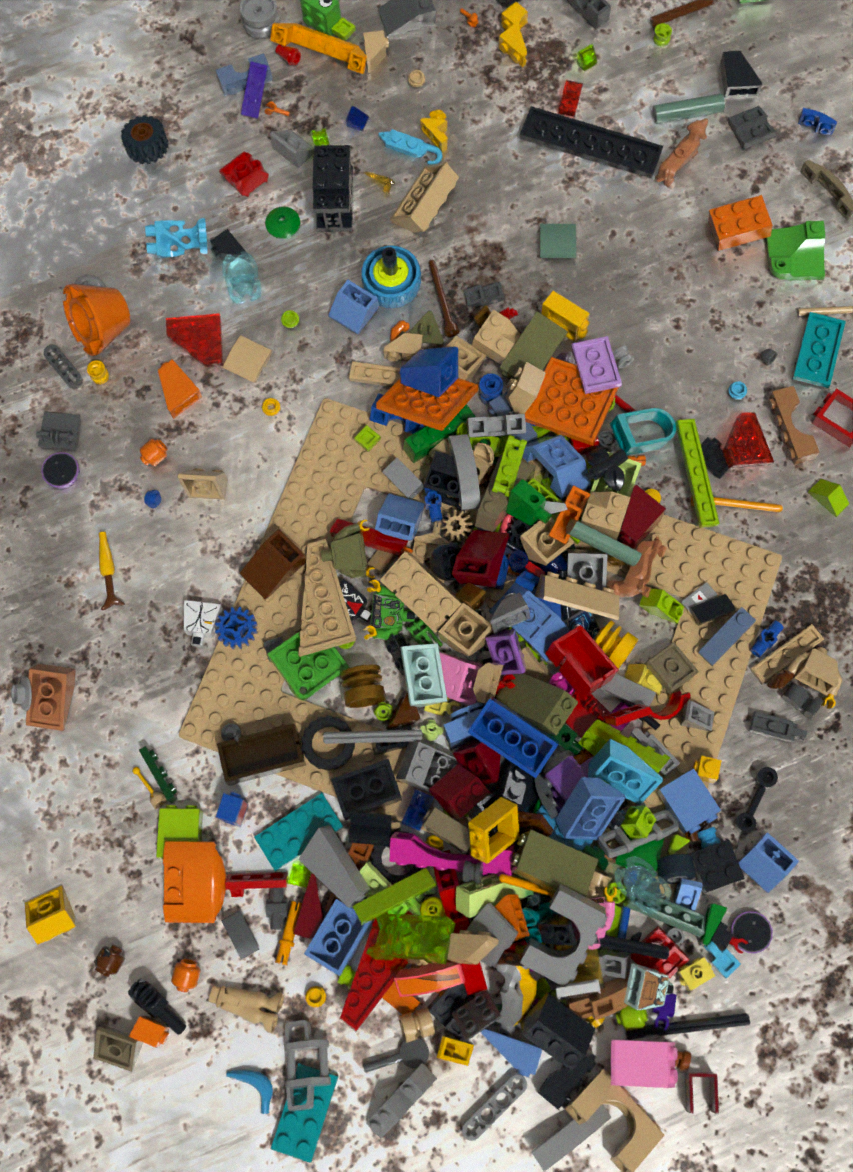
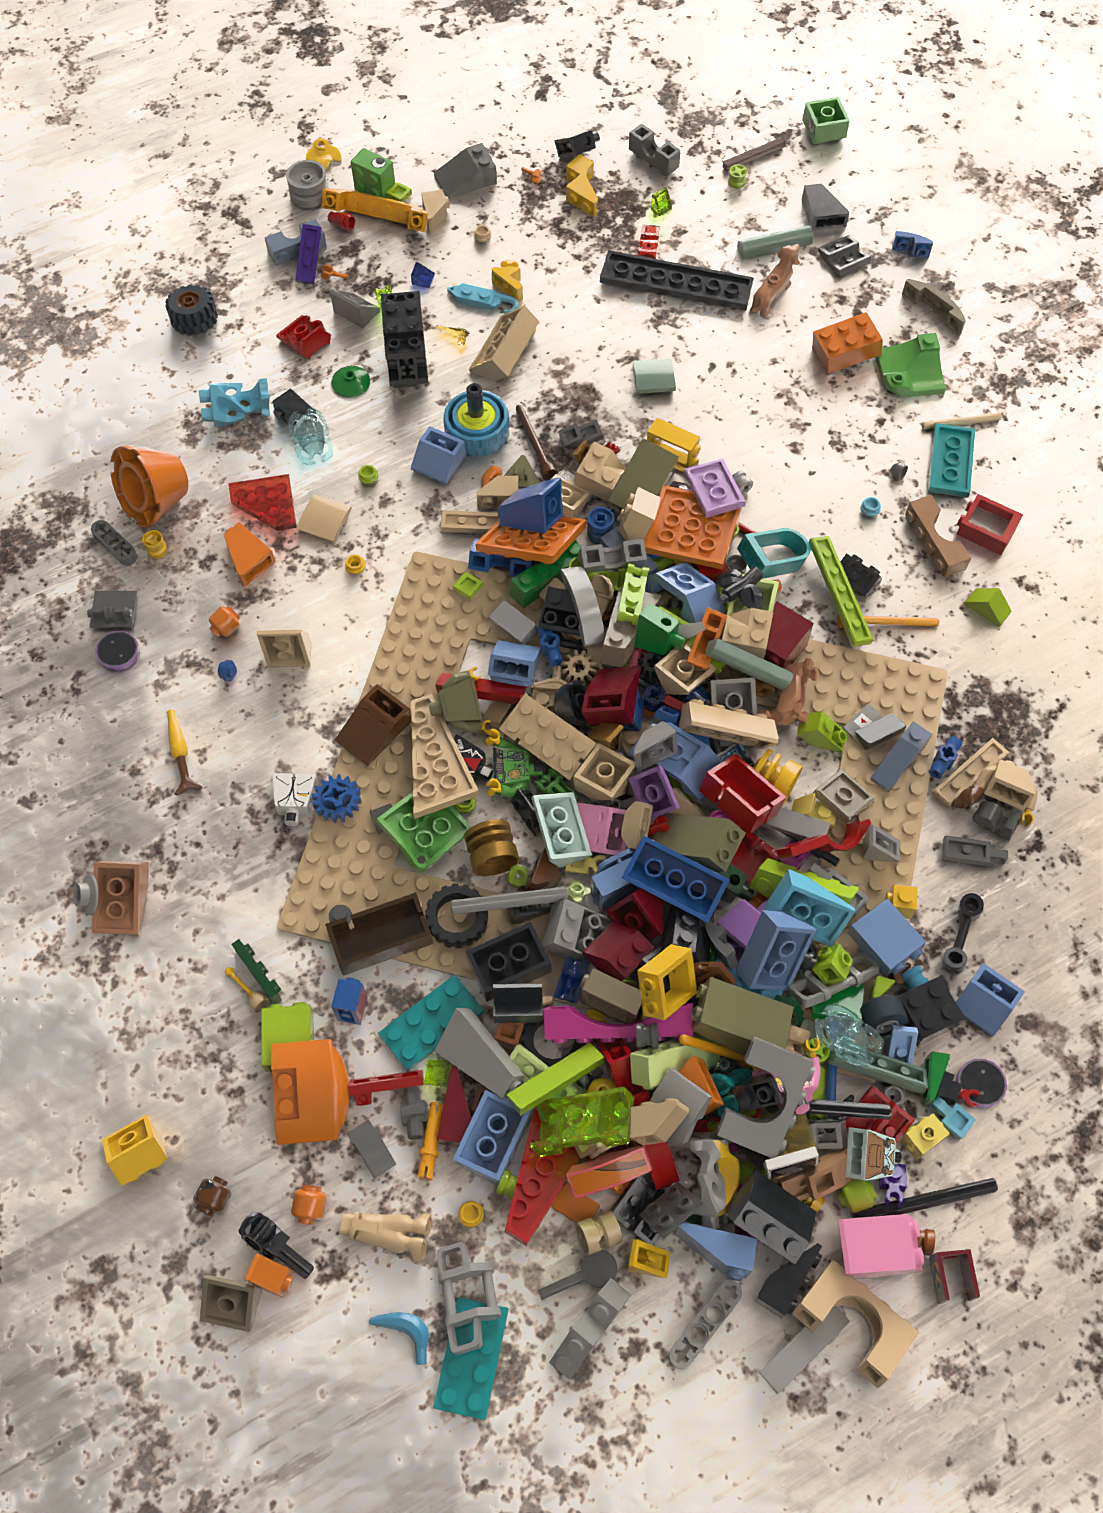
camera: 10 degrees left, 10 degrees down
clear red plate [723,412,774,468] -> none

